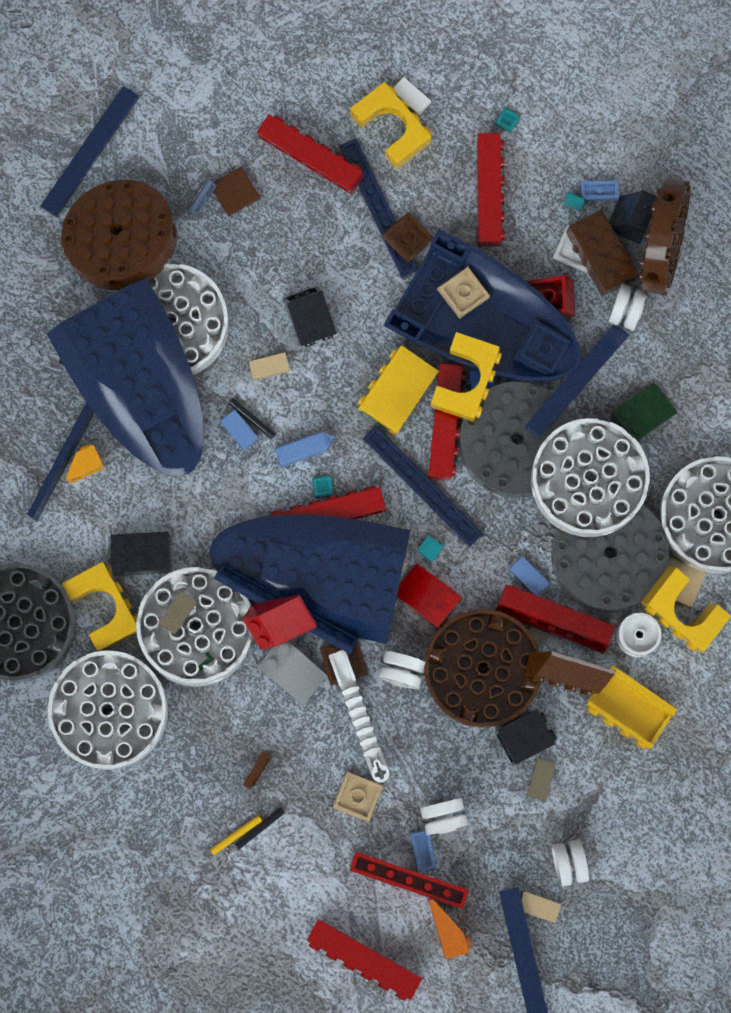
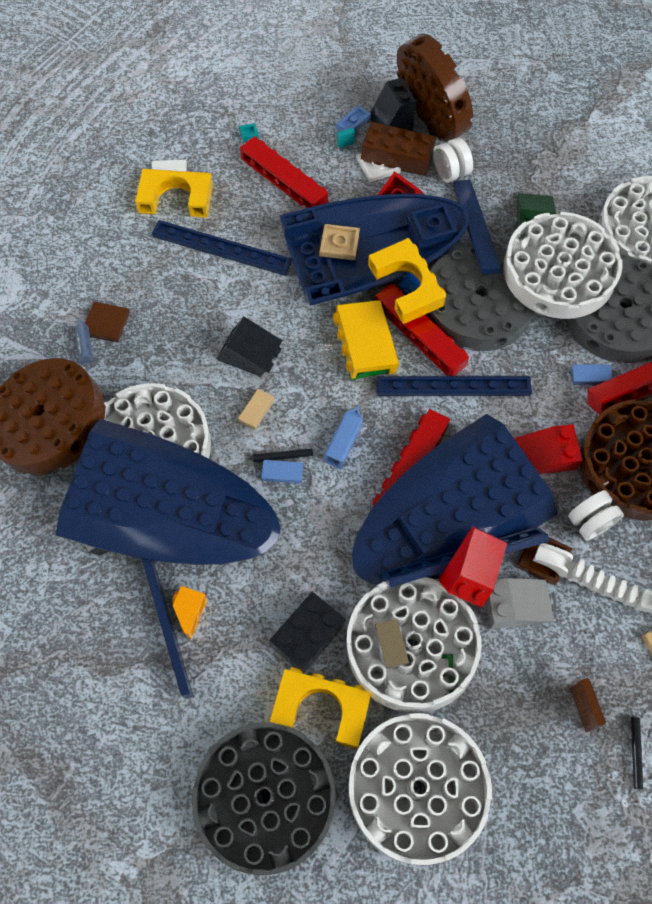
camera: 45 degrees left, 15 degrees down
yellow bar [210,815,262,855] -> none
red brick [257,114,364,195] -> none
teal tile [312,476,333,498] -> none
reddish brown tile [382,212,433,263] -> none
teal tile [417,536,443,562] -> none

